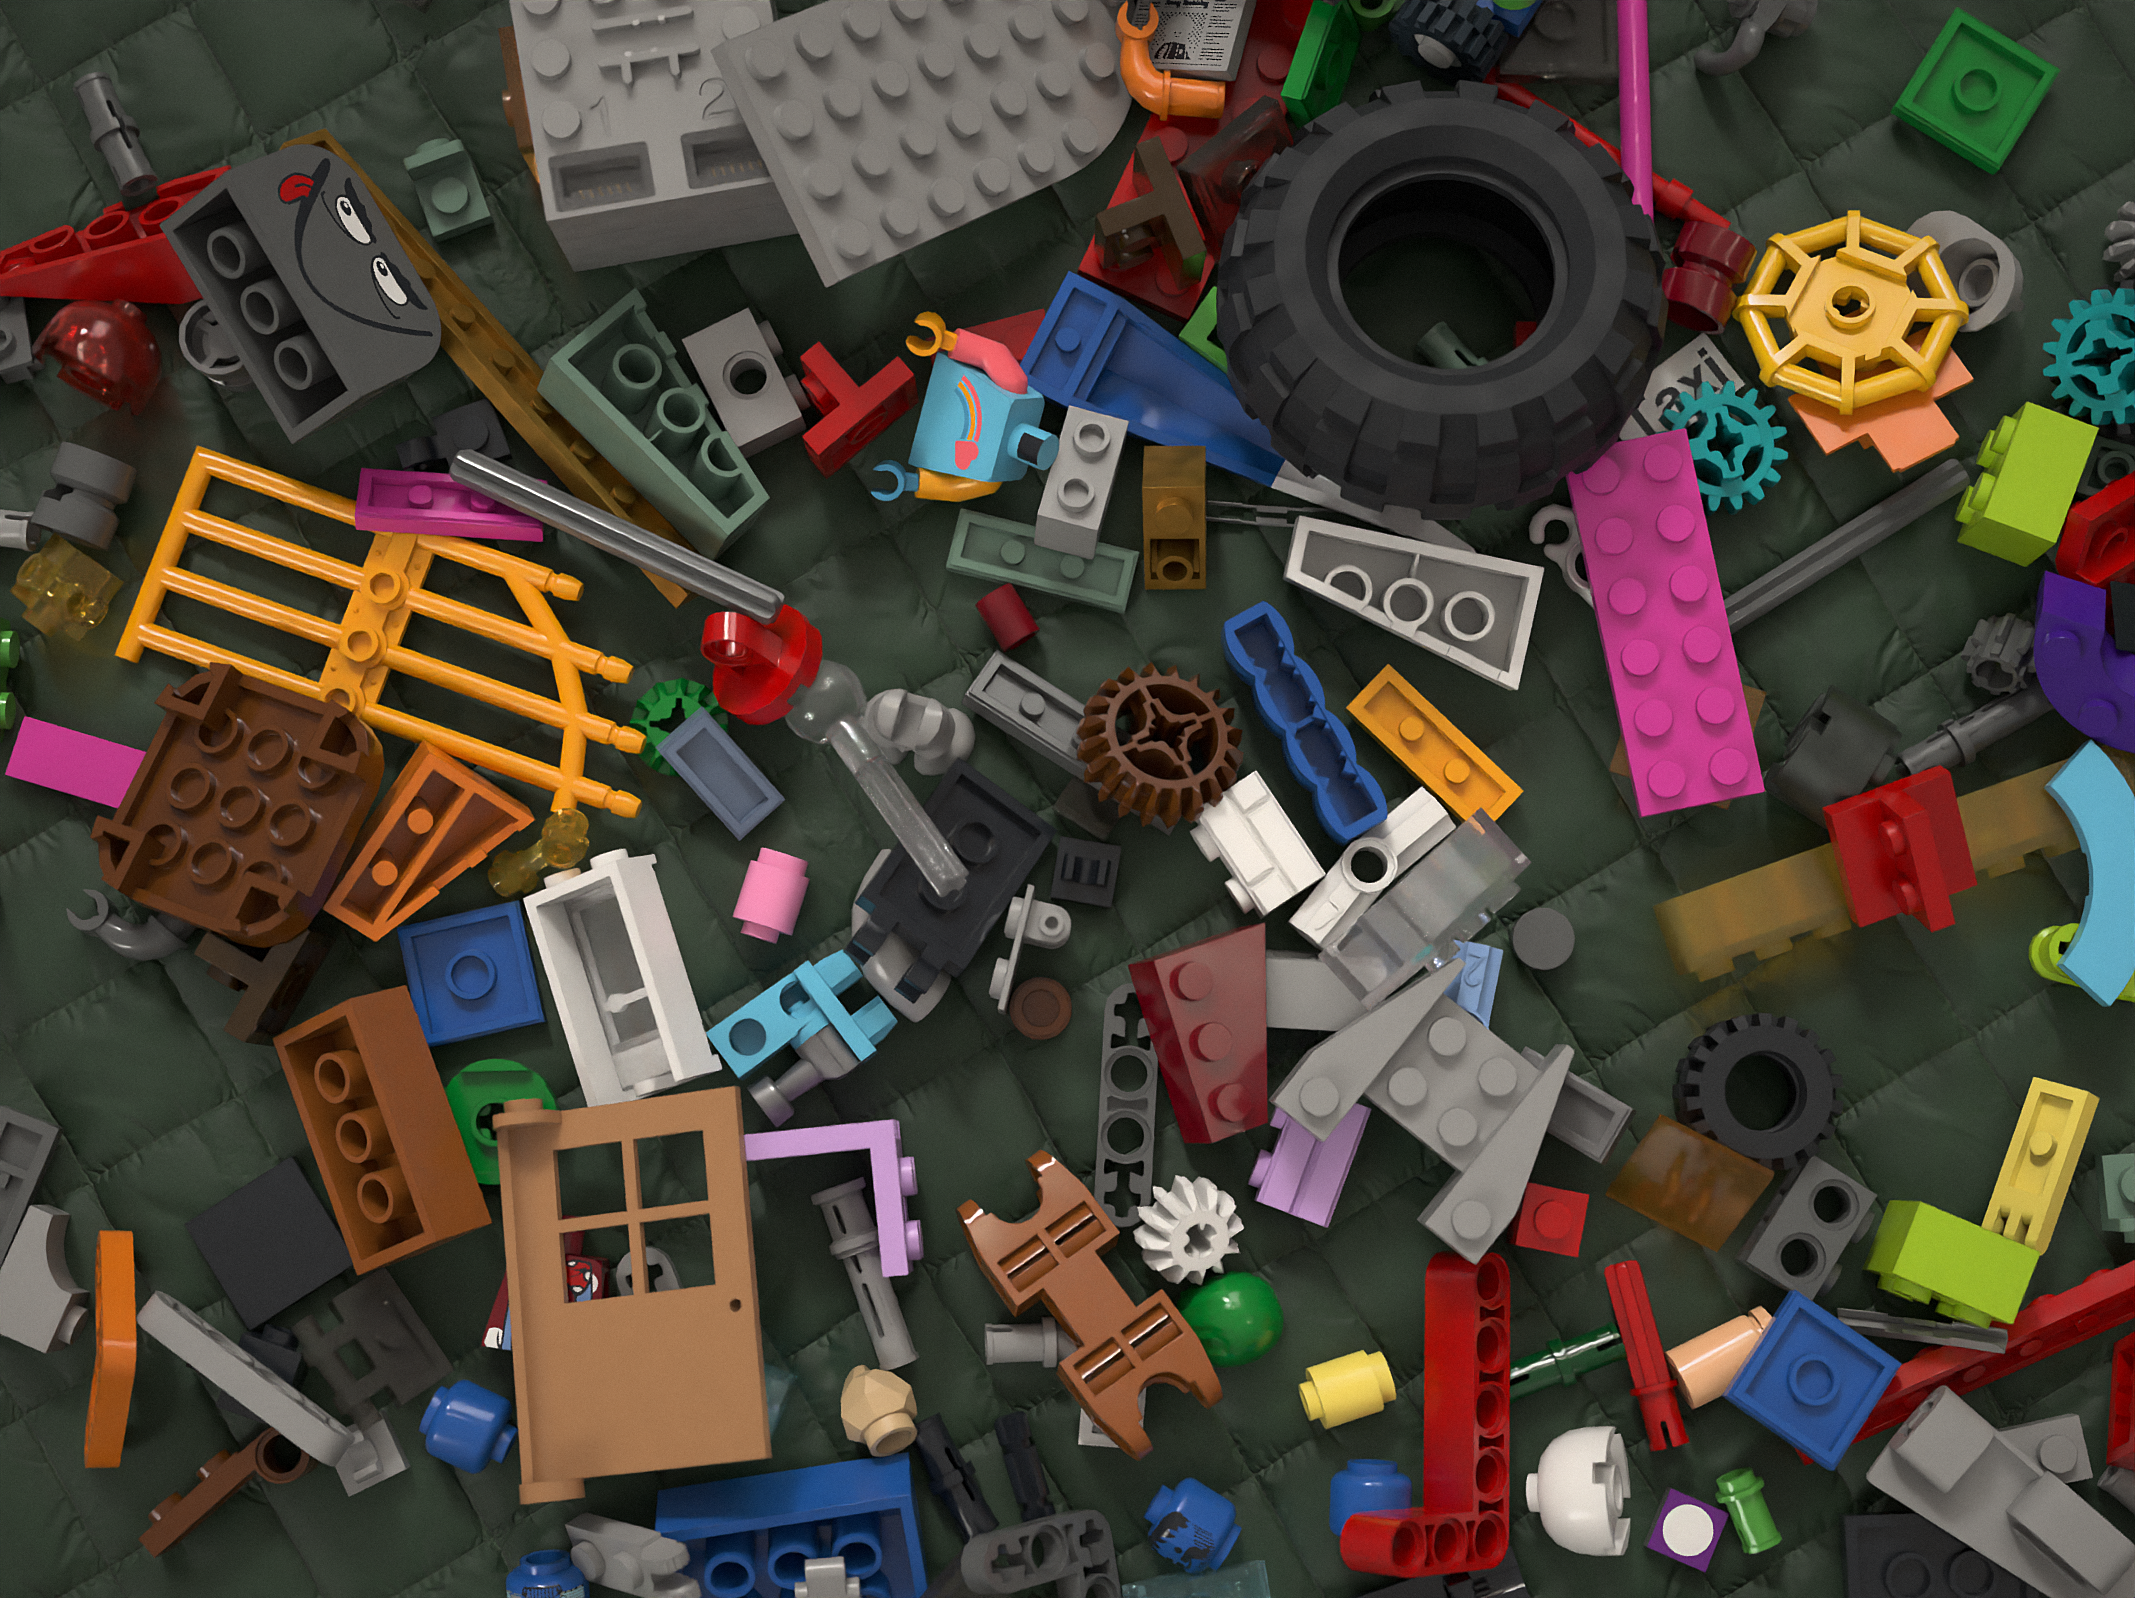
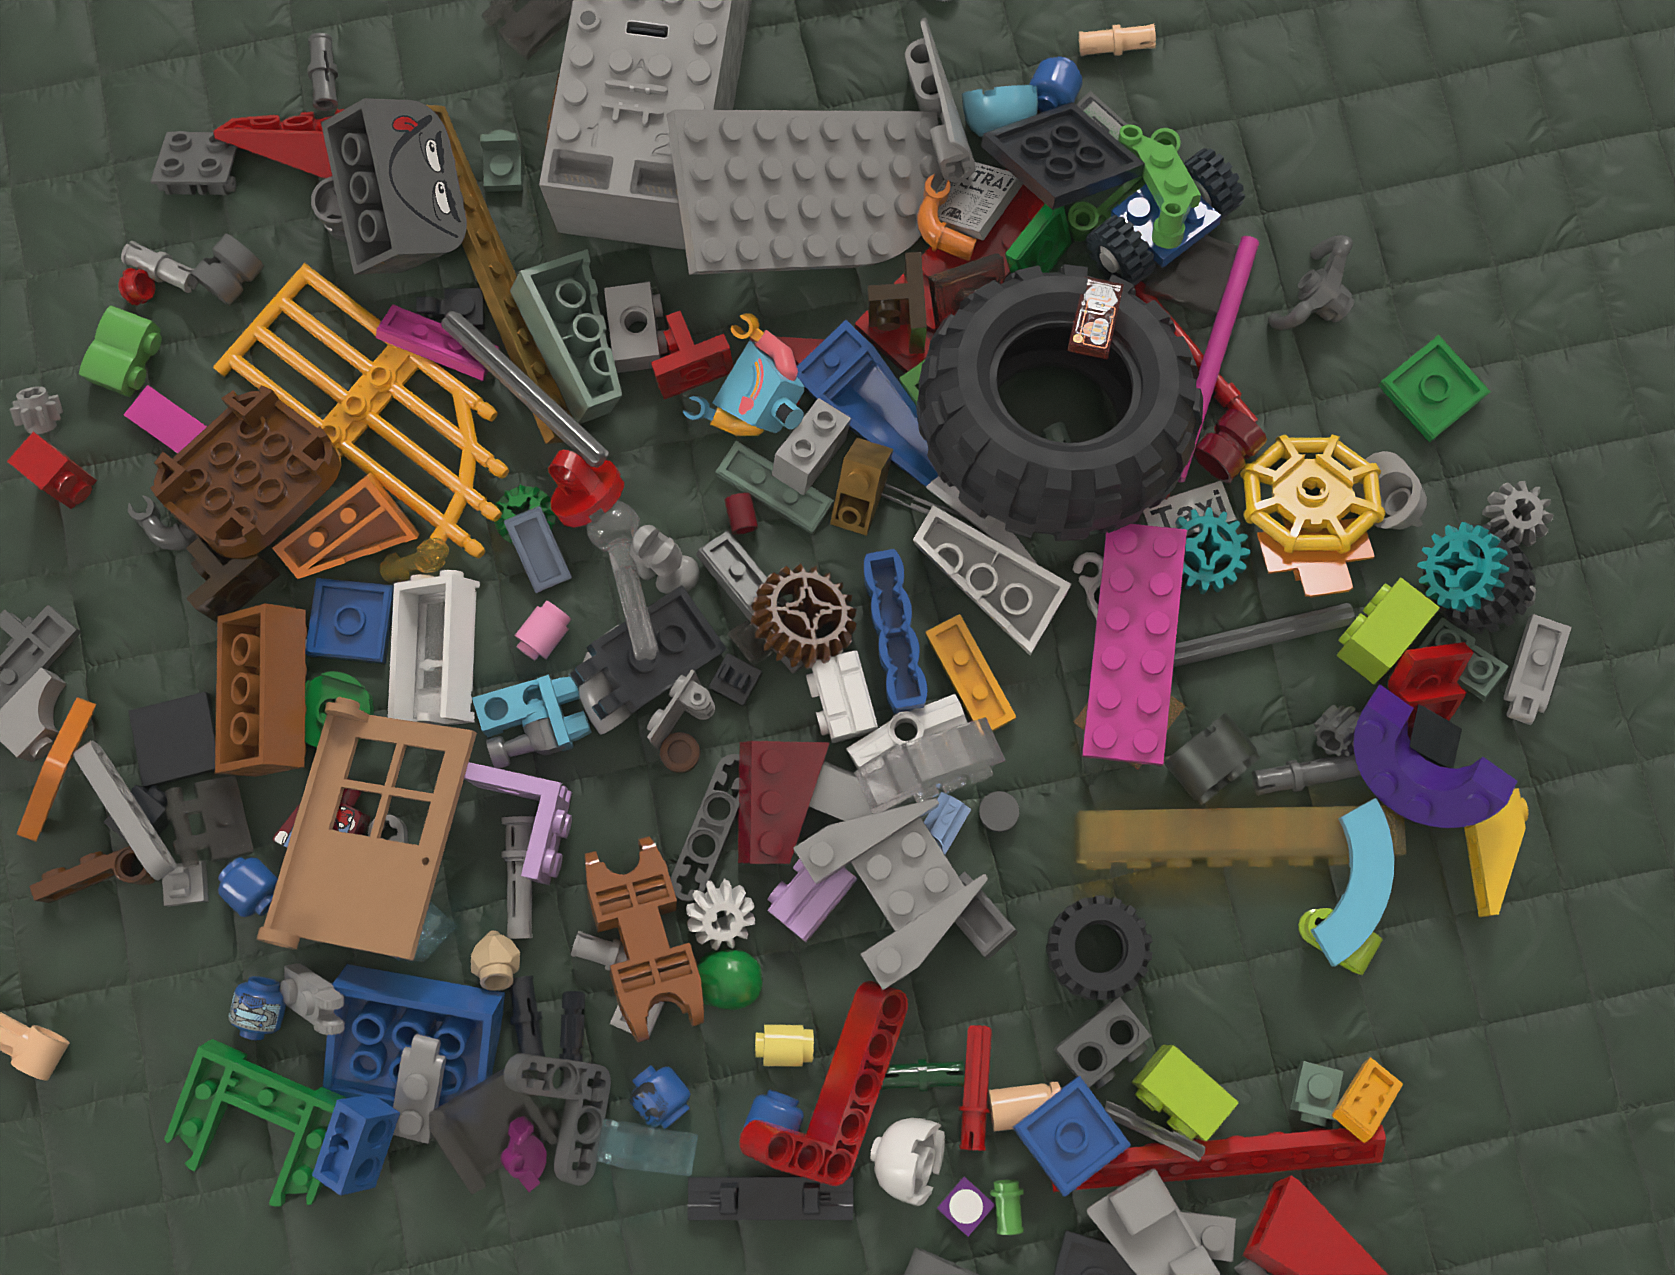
camera: 25 degrees right, 5 degrees down
clear yellow brick [9,532,124,642] -> none
clear red cylinder [31,299,163,415] -> none
red brick [1505,1182,1589,1257] -> none
clear orange piece [1605,1114,1774,1252] -> none
red bracket [1822,765,1978,932] -> none
light yellow hinge [1981,1077,2100,1255] -> none
none -> tile [1068,276,1124,359]

